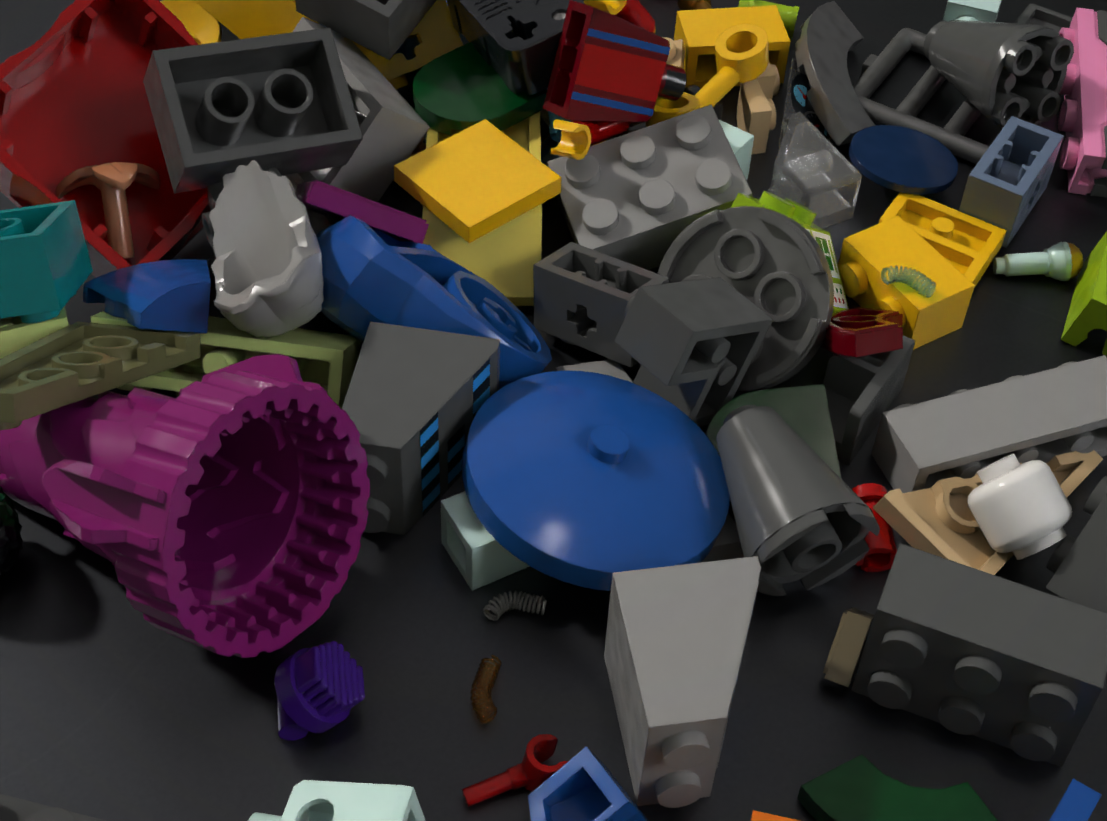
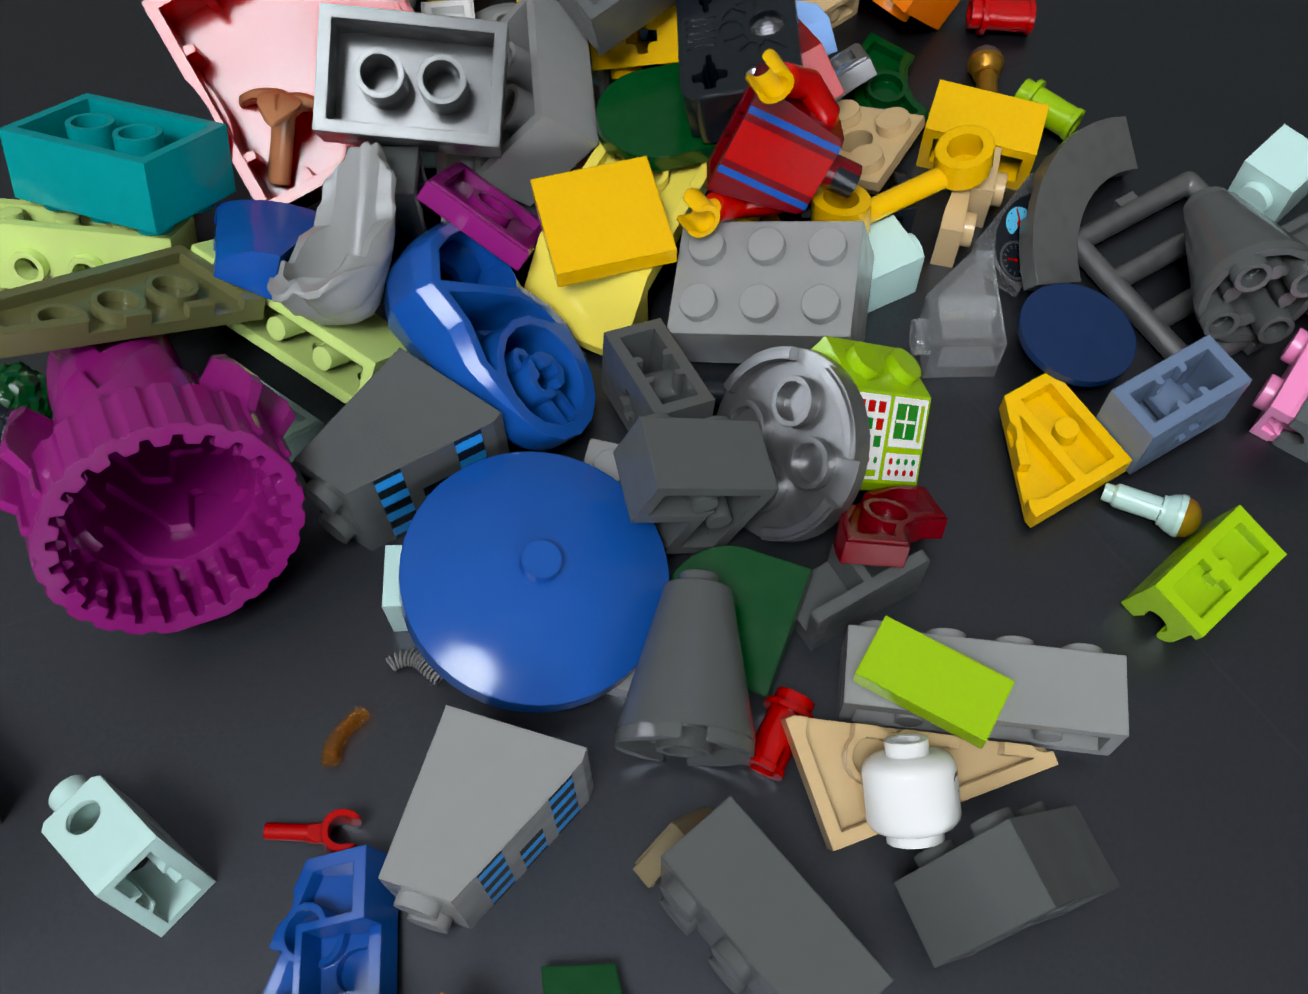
camera: 30 degrees right, 15 degrees up
dark purple piece [275,641,365,740] -> none
yellow brick [838,215,975,350] -> none
clear light blue leg [881,265,936,298] -> none
none -> lime tile [852,616,1015,749]

